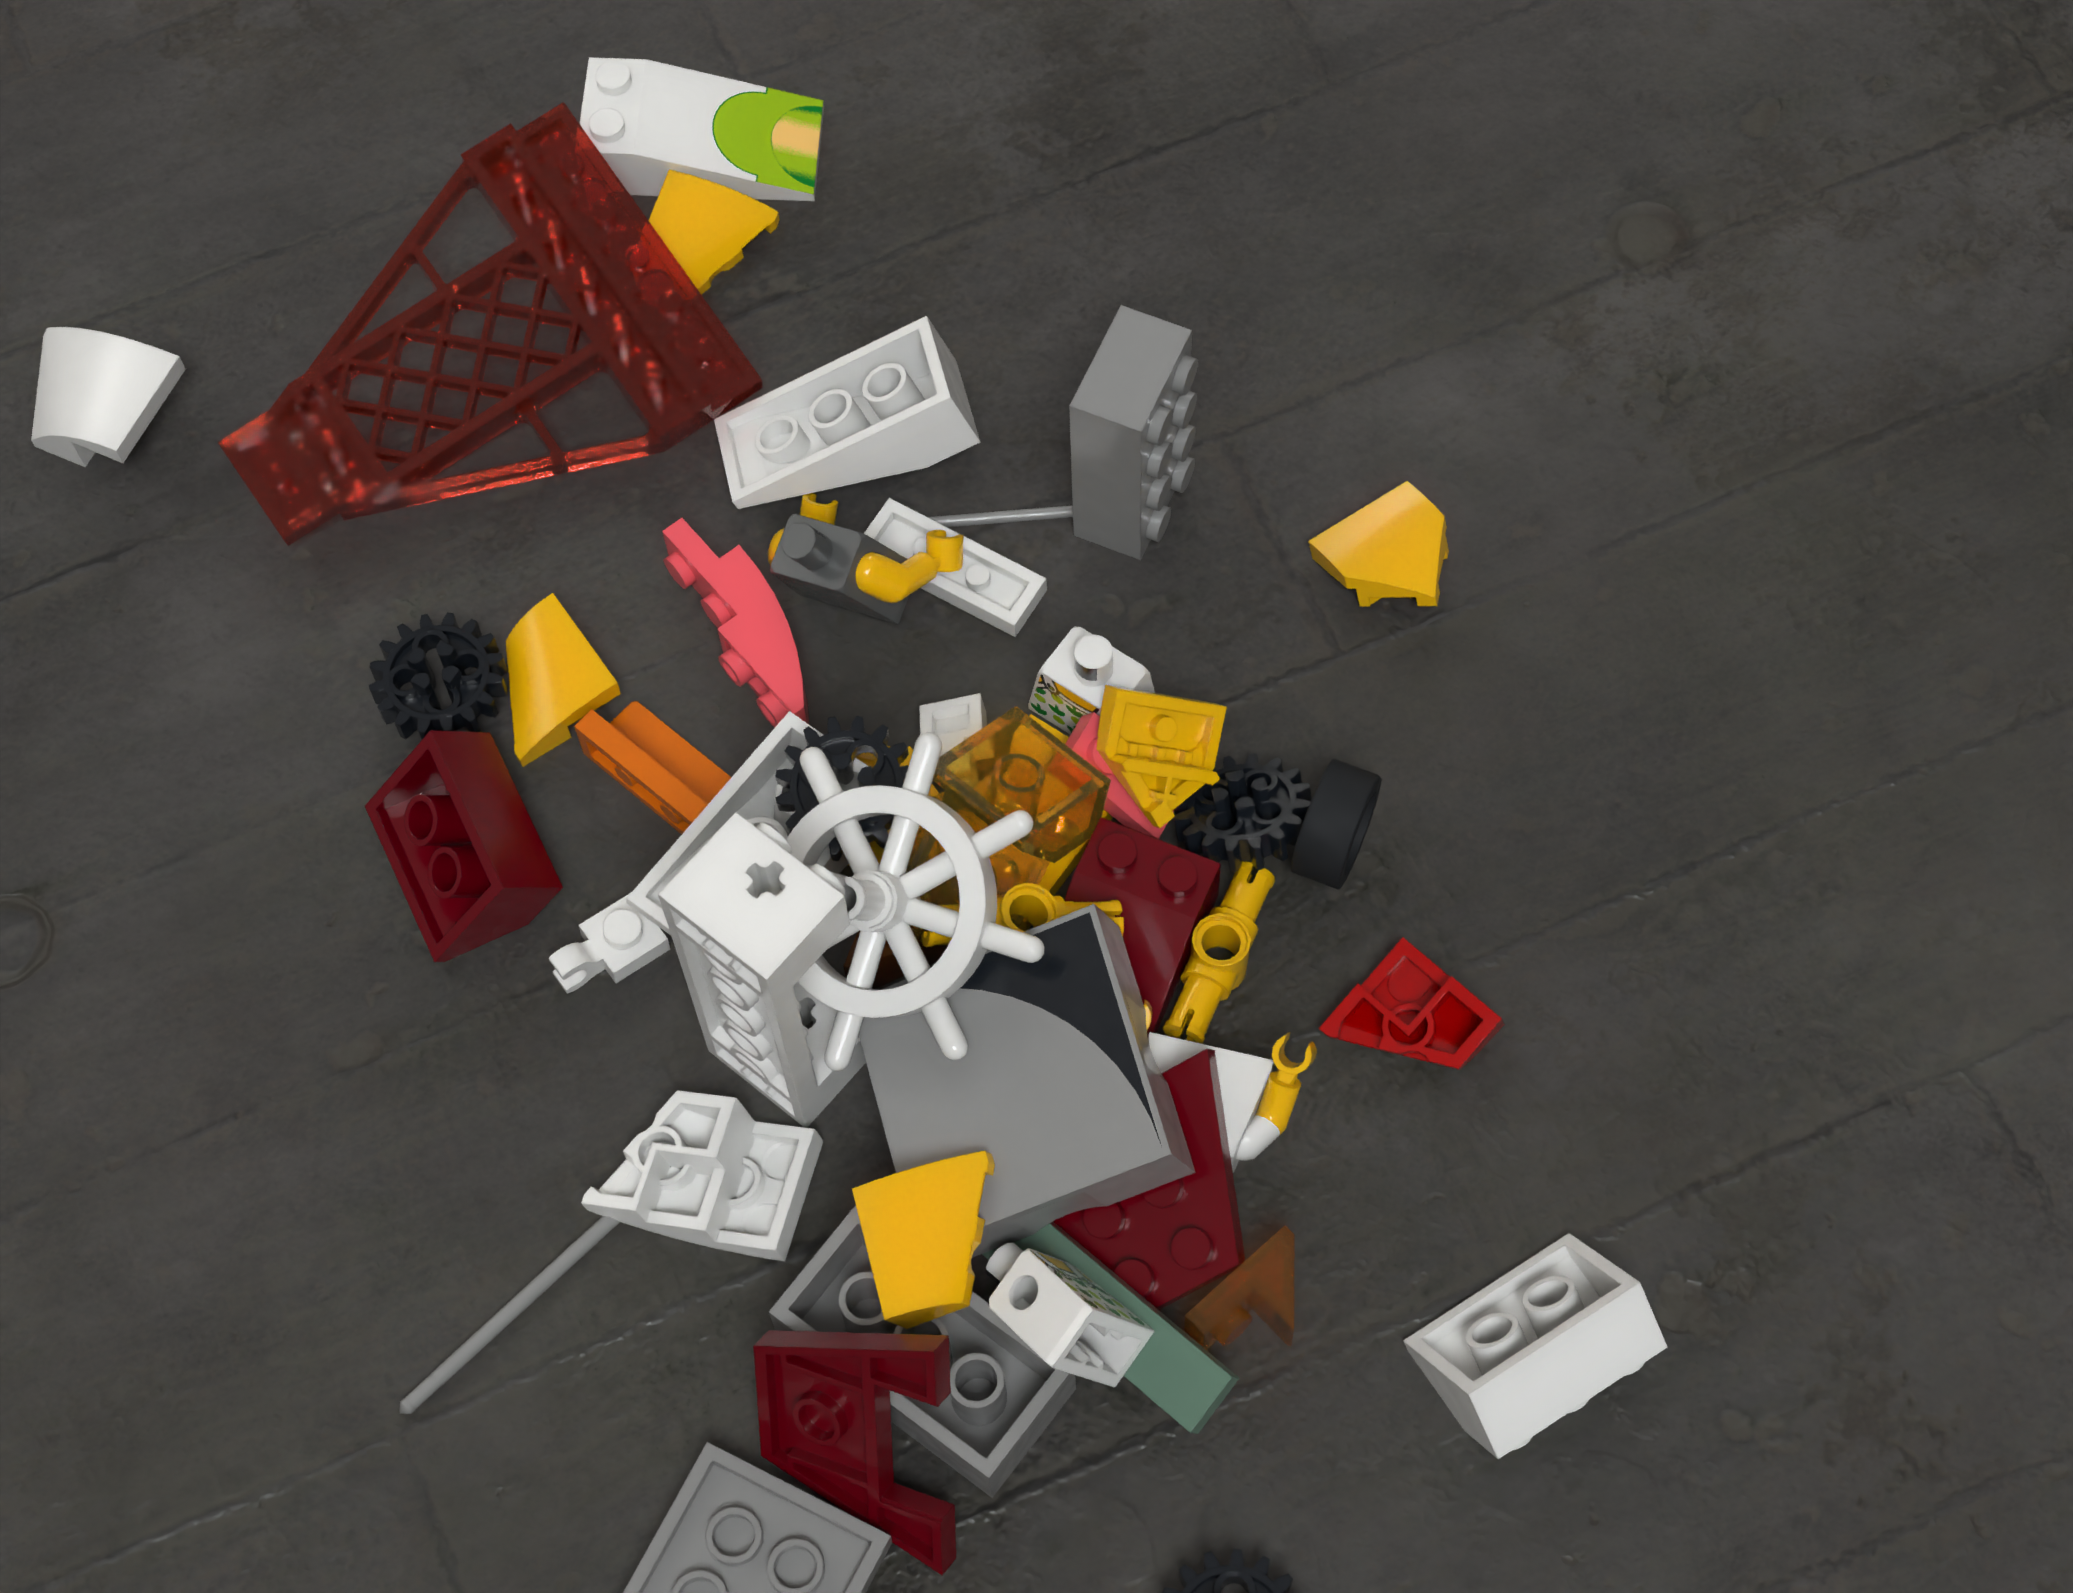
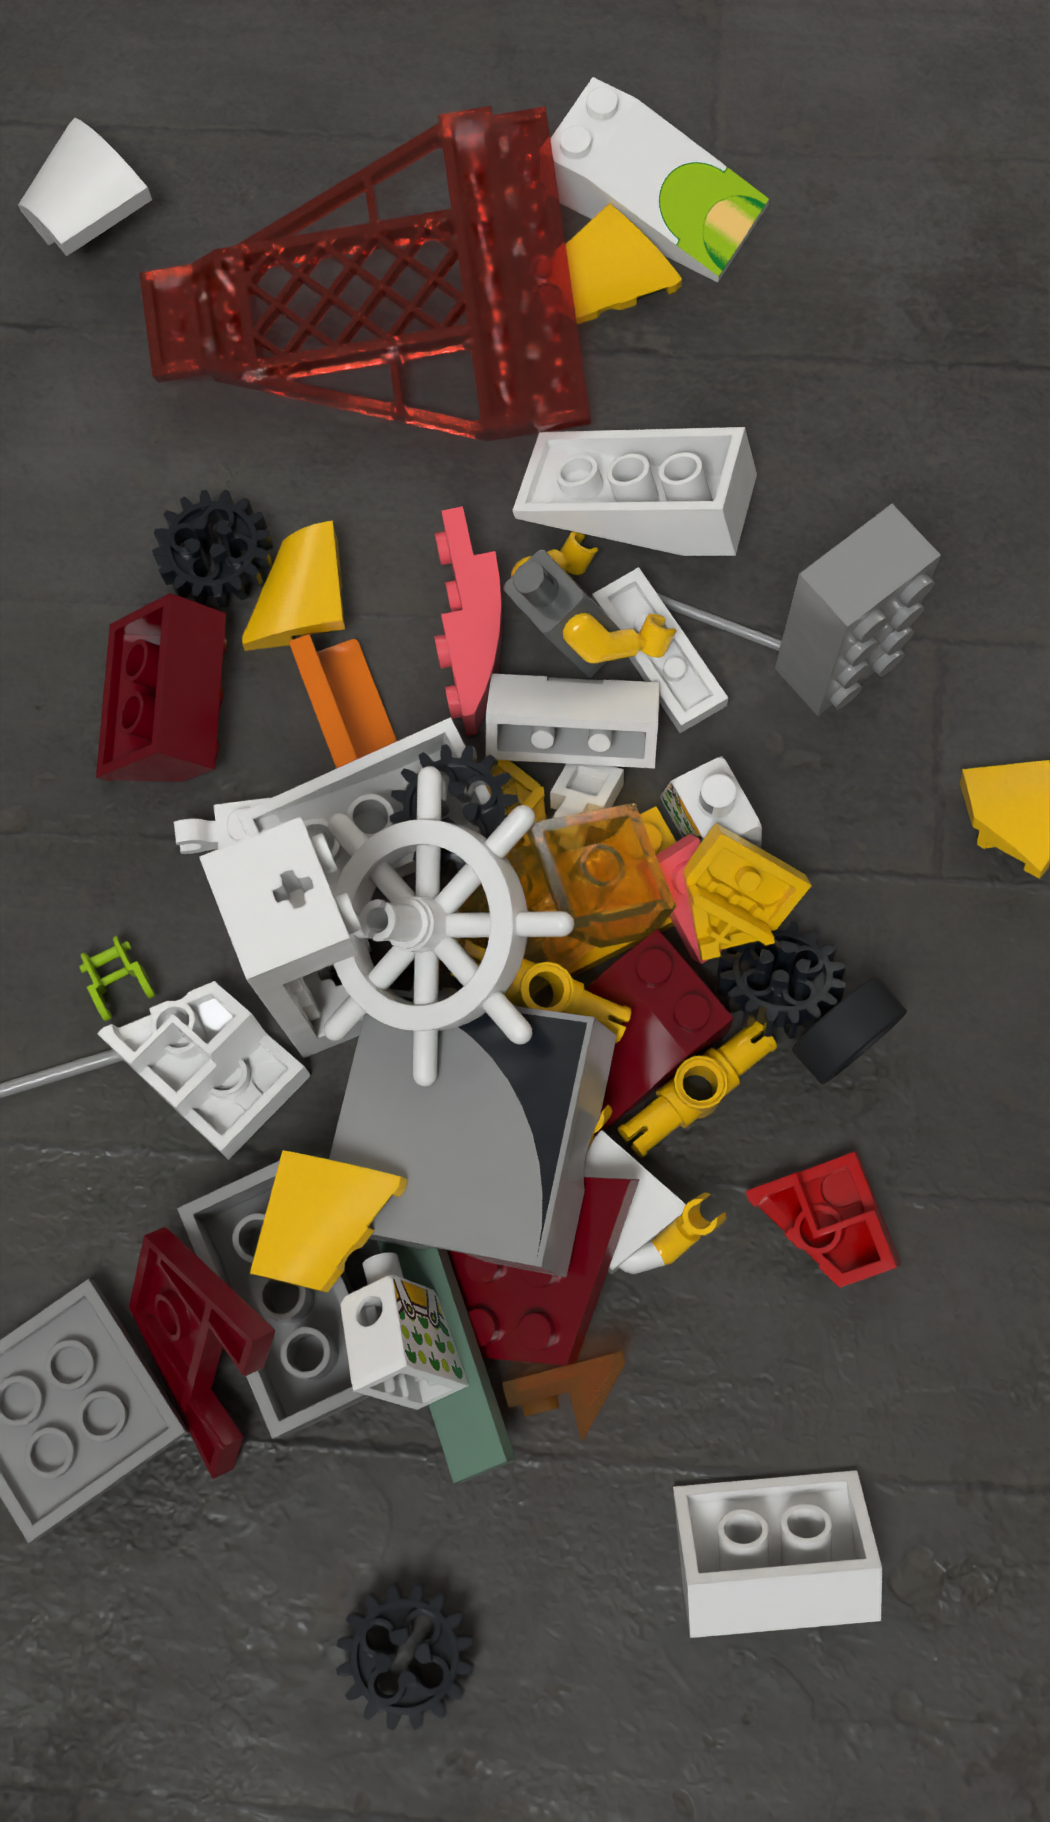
camera: 30 degrees right, 10 degrees up
none -> lime piece [79,935,156,1022]
none -> white piece [486,674,660,768]

